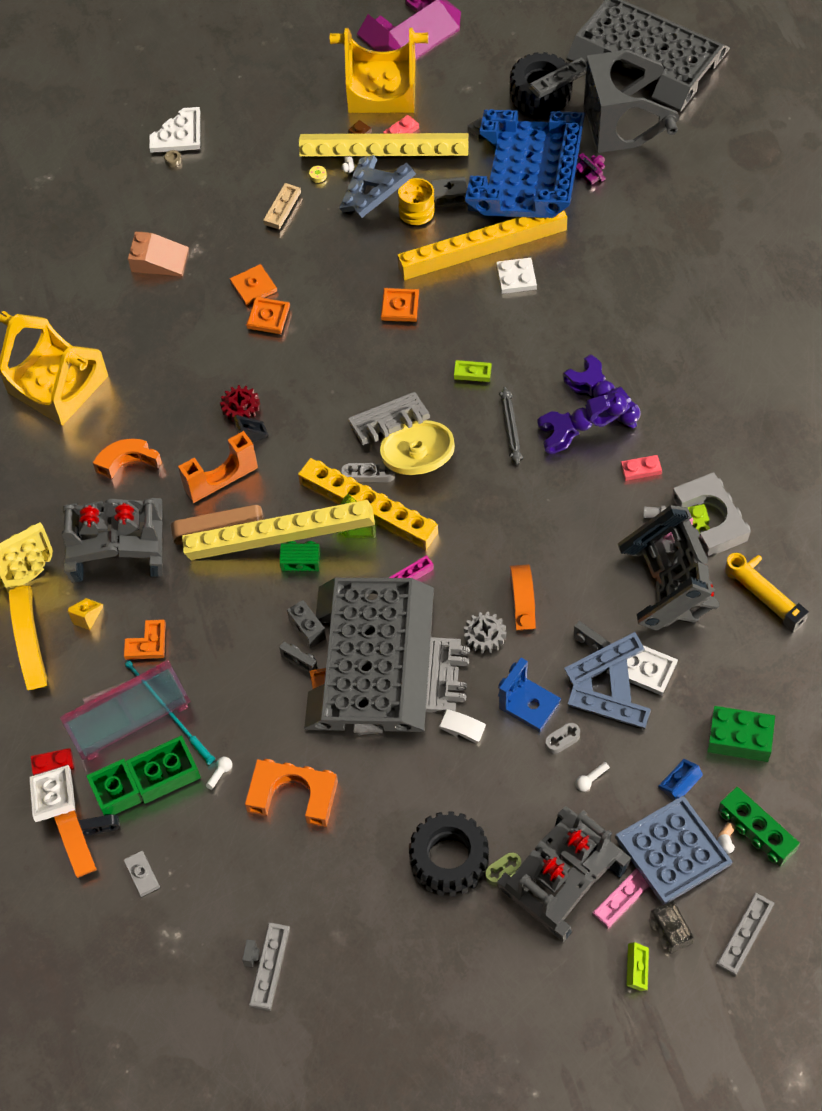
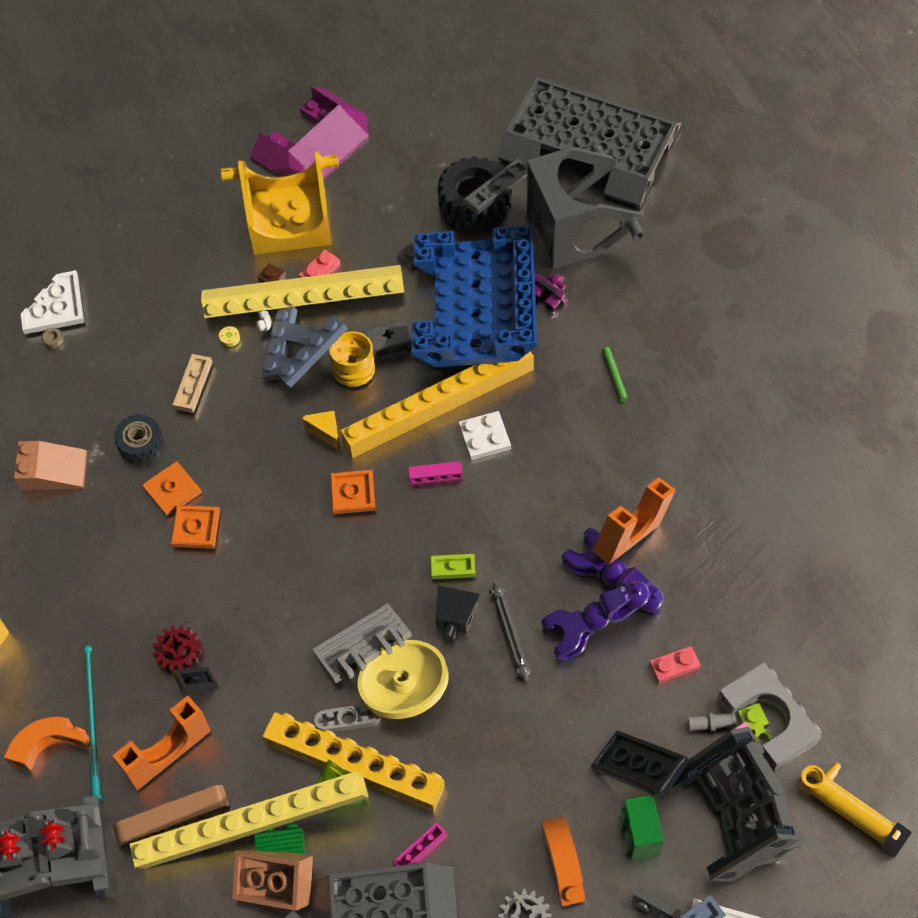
camera: 10 degrees left, 0 degrees up
none -> teal piece [83,645,102,801]
none -> black wheel [114,414,163,462]
none -> nougat slope [232,850,313,911]
none -> yellow slope [302,411,340,449]
none -> dark pink piece [408,461,463,485]
none -> black torso [435,585,480,641]
none -> black tile [591,730,690,799]
none -> orange arch [592,477,676,565]
none -> bright green bar [602,347,628,402]
none -> green brick [619,795,664,860]

